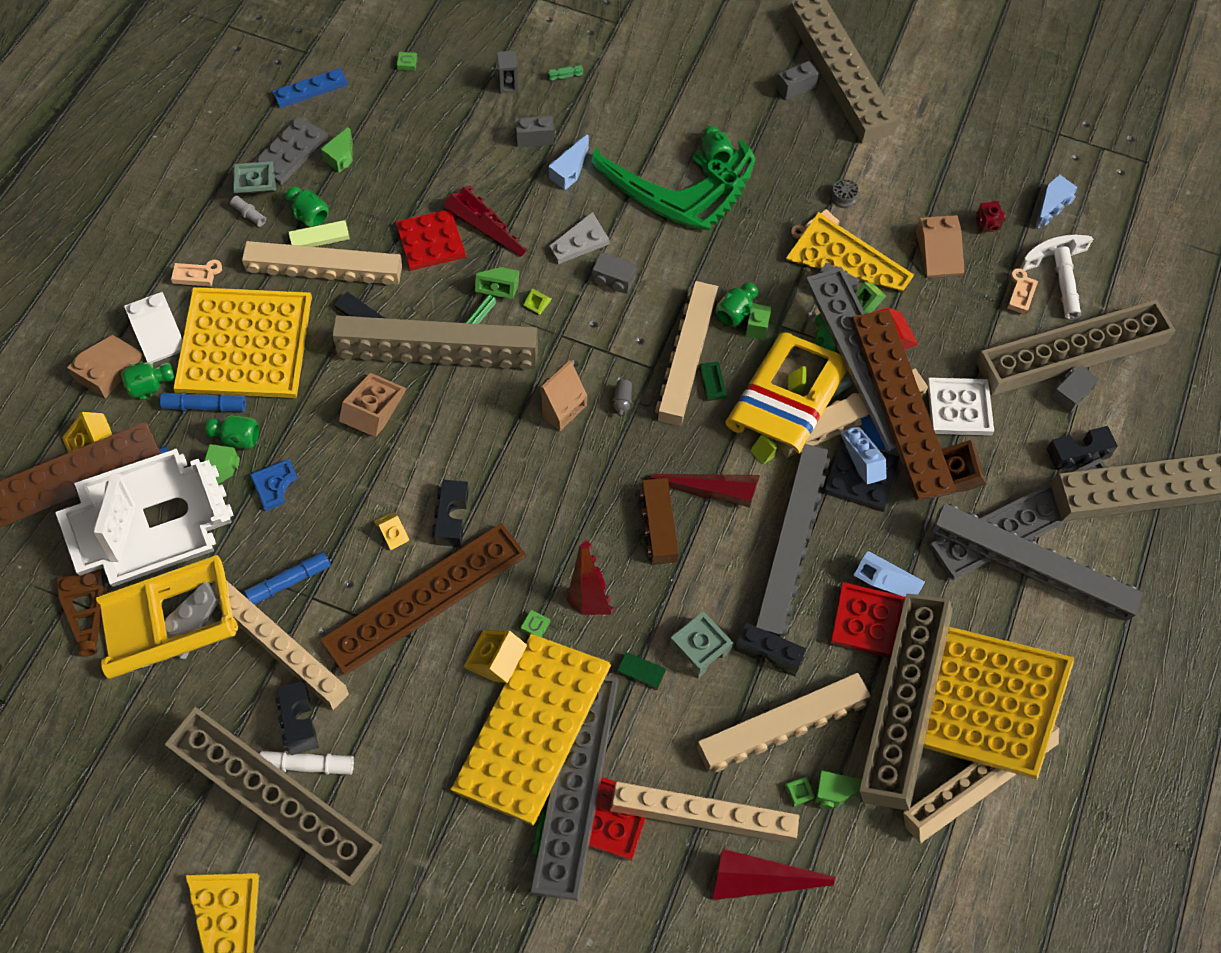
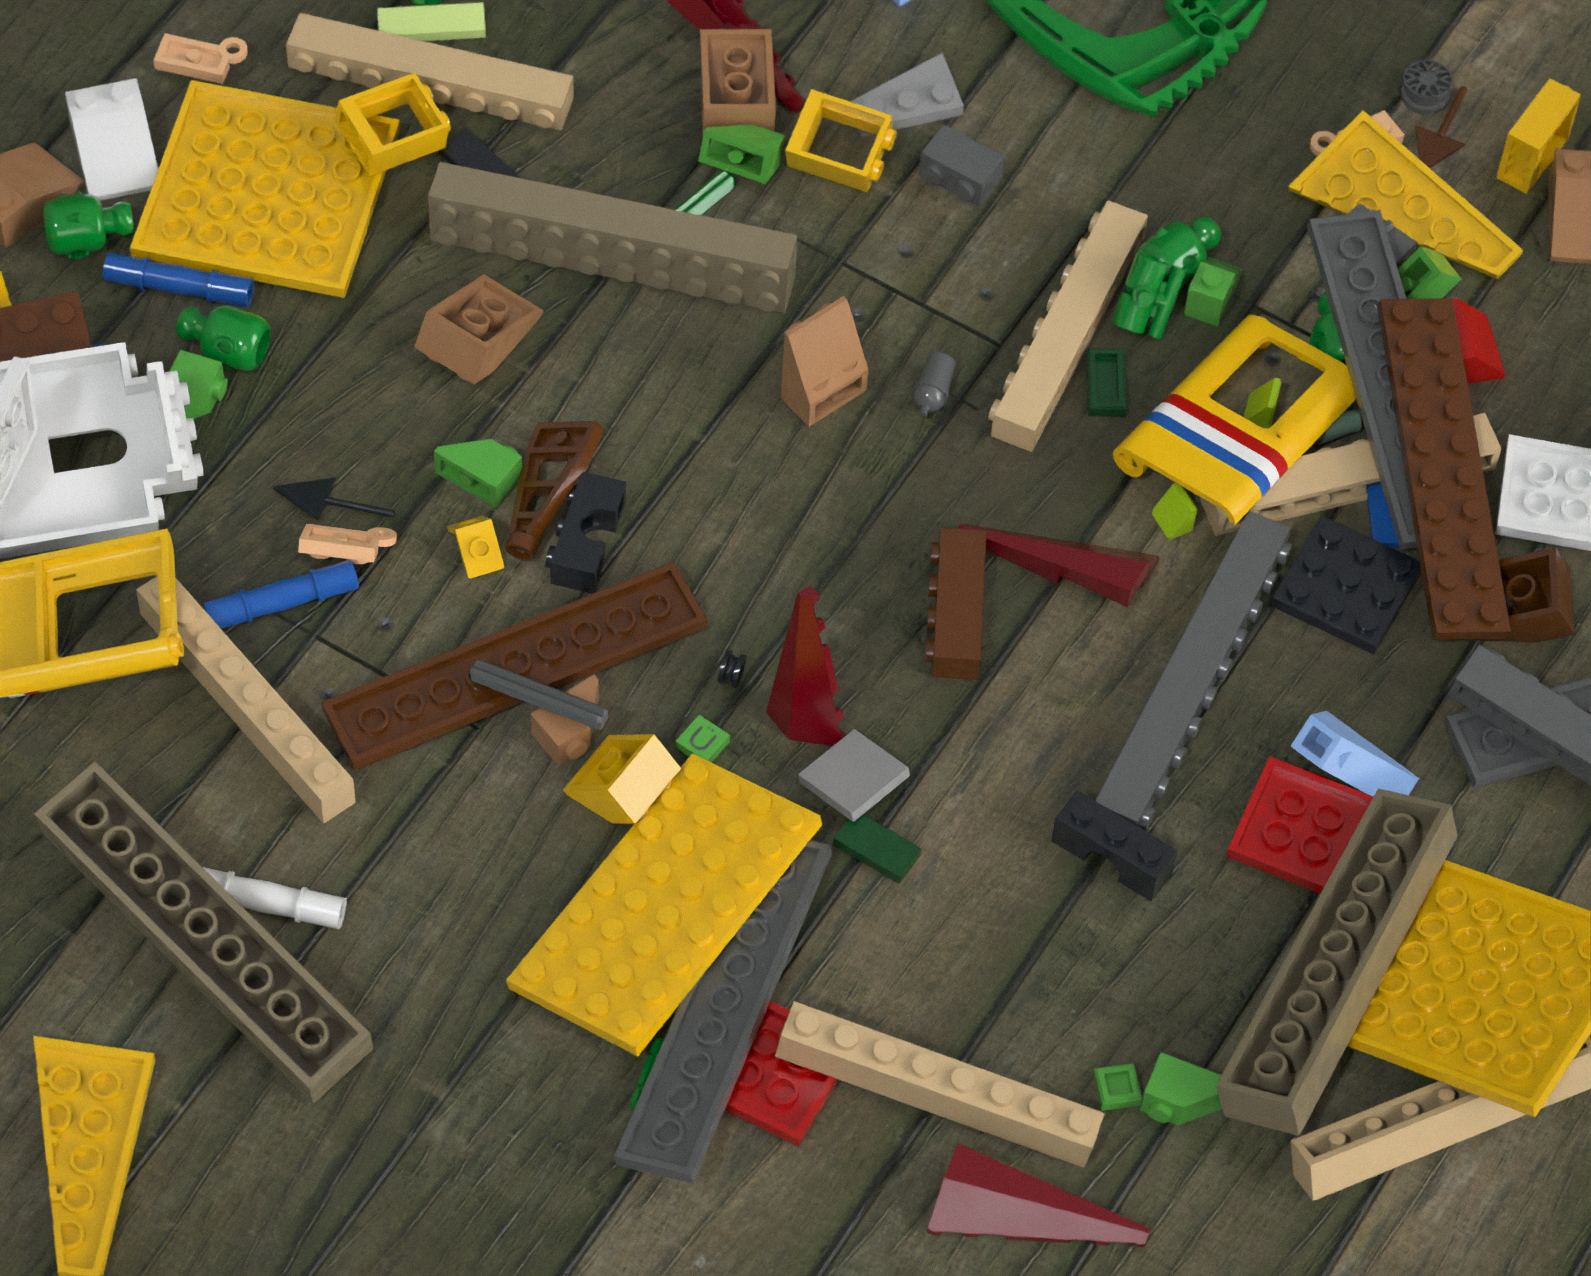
camera: 10 degrees right, 5 degrees down
light grey wing [164,582,220,659] -> none
blue tile [250,459,298,511] -> none
black arch [275,680,319,755] -> none
red plate [396,209,466,271] -> none
lime slope [523,289,551,315] -> none
sand green panel [669,611,733,678] -> none
tan brick [697,673,870,772] -> none
light blue slope [841,427,886,484] -> none
none -> black piece [273,477,395,520]
none -> light nougat hinge [298,523,397,564]
none -> yellow window [335,73,451,176]
none -> bright green slope [434,439,522,508]
none -> dark grey axle [470,660,609,730]
none -> reddish brown plate [505,421,604,561]
none -> medium nougat slope [531,674,599,766]
none -> medium nougat slope [700,29,776,138]
none -> black bush [718,650,747,689]
none -> yellow window [785,89,897,193]
none -> light grey tile [798,729,910,822]
none -> green pin [1111,252,1187,339]
none -> reddish brown piece [1415,86,1467,168]
none -> yellow window [1496,78,1581,194]

